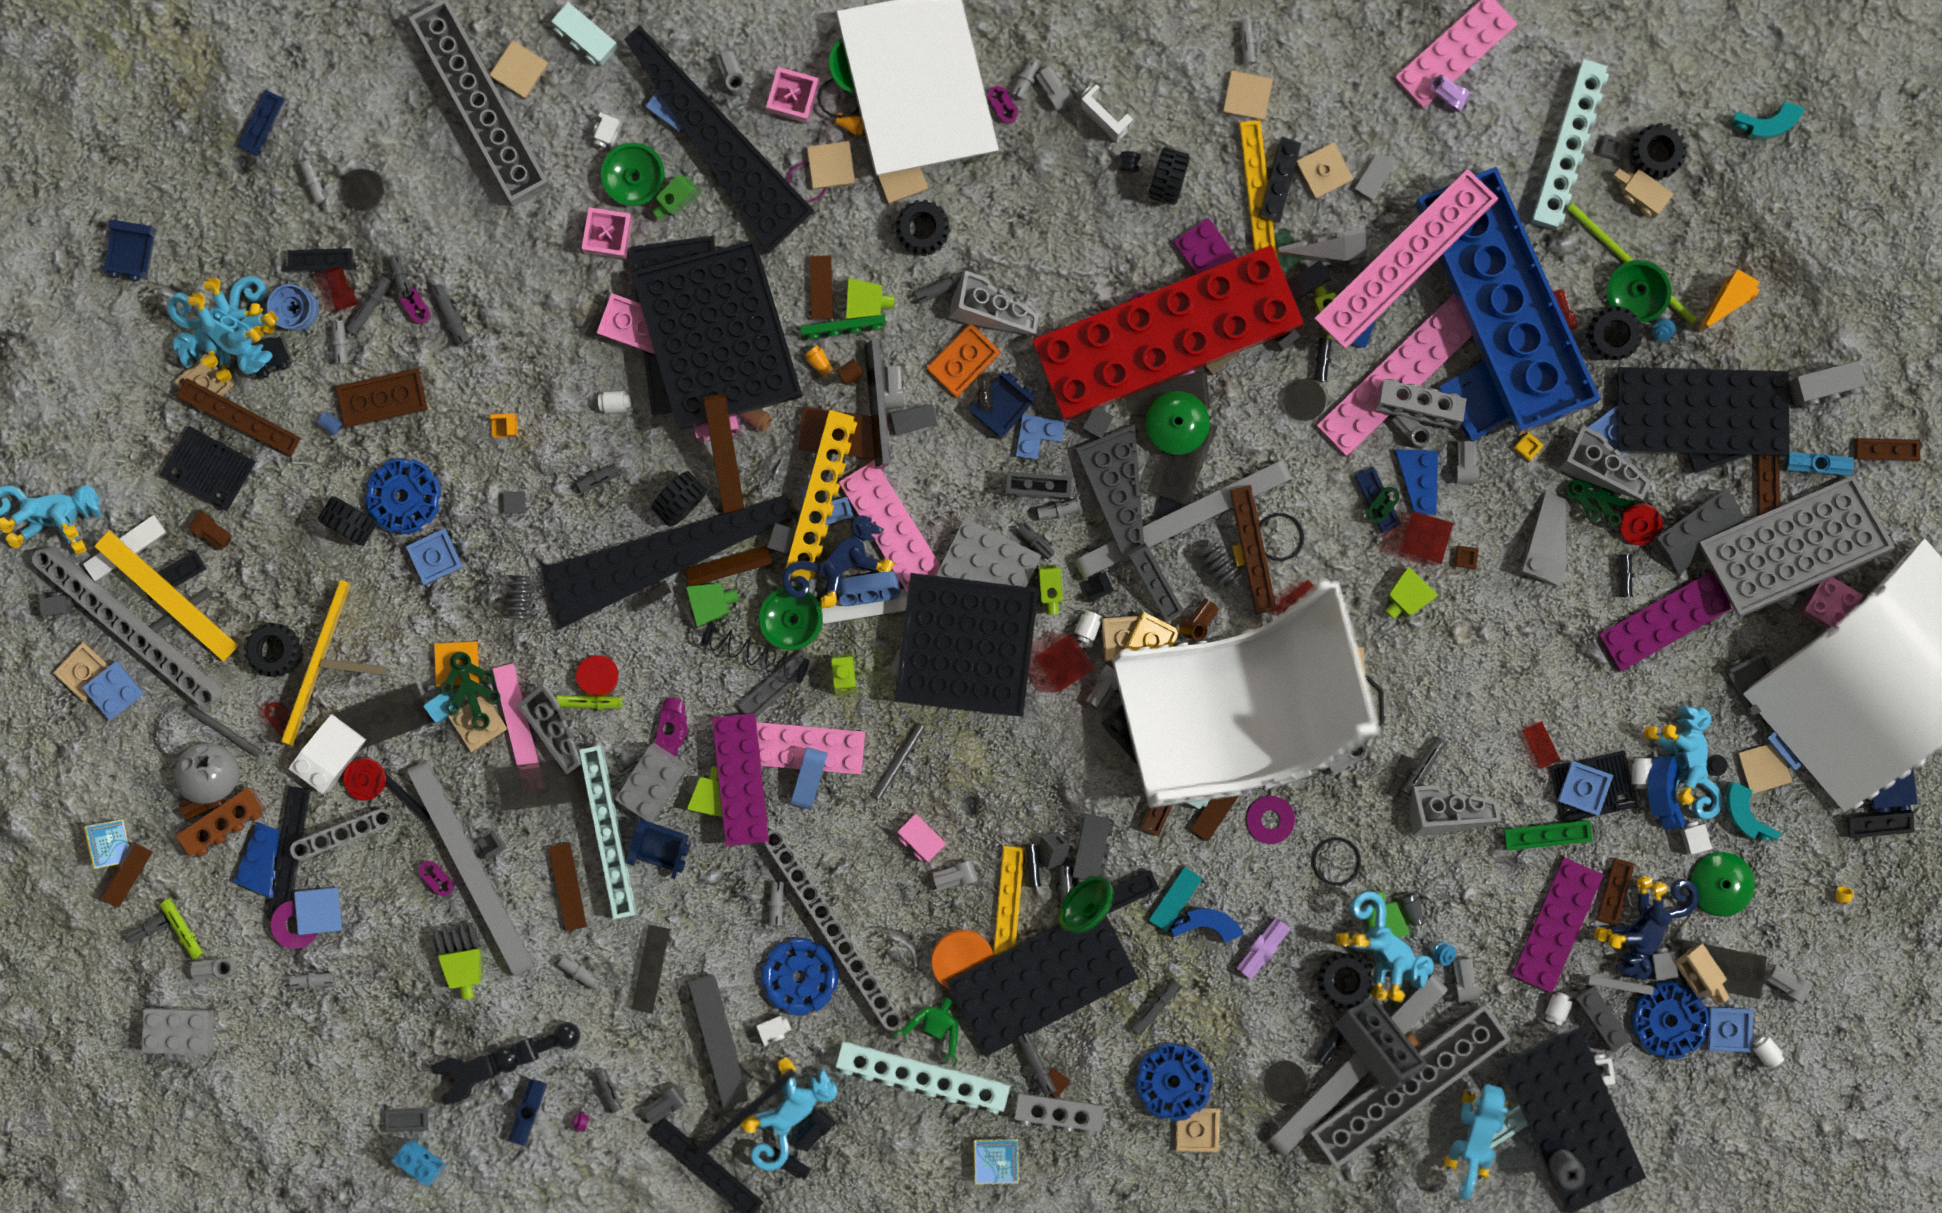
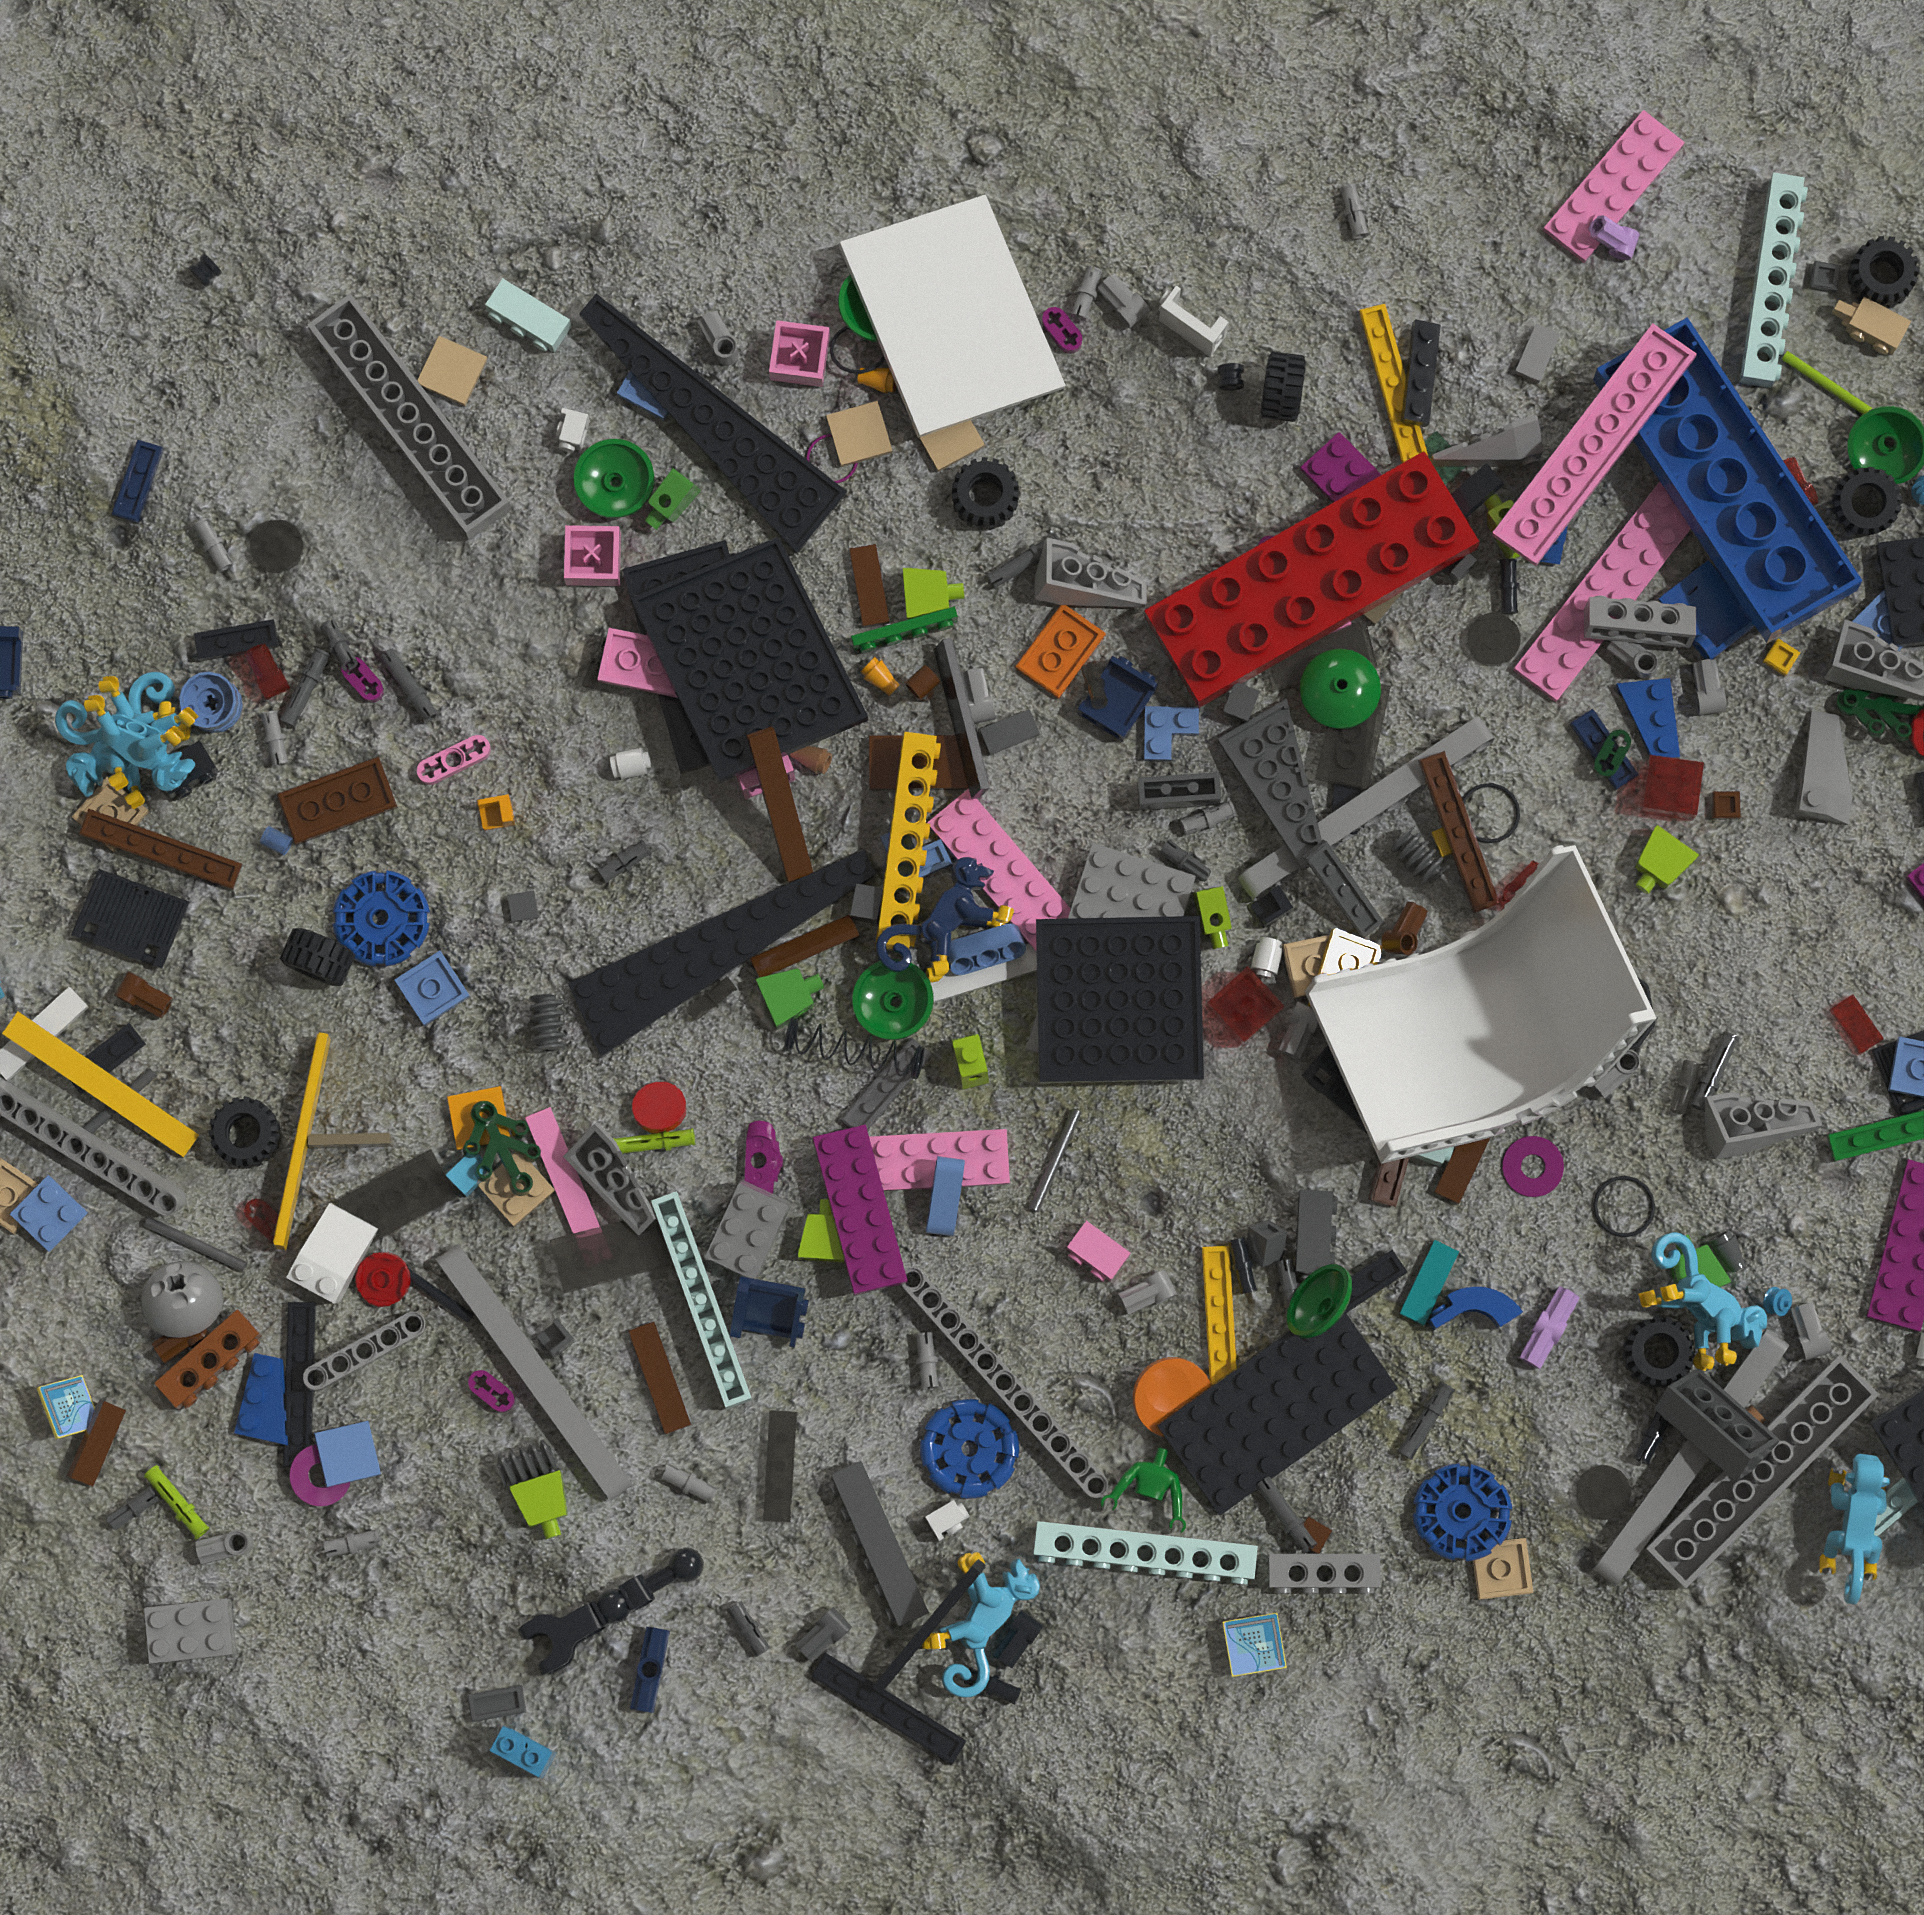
camera: 10 degrees left, 5 degrees down
magenta plate [572,1111,589,1133] -> none
black tyre [651,471,707,527] -> none
tan tile [1223,71,1273,121] -> none
tan plate [1296,142,1354,200] -> none
none -> bright pink beam [417,735,491,785]

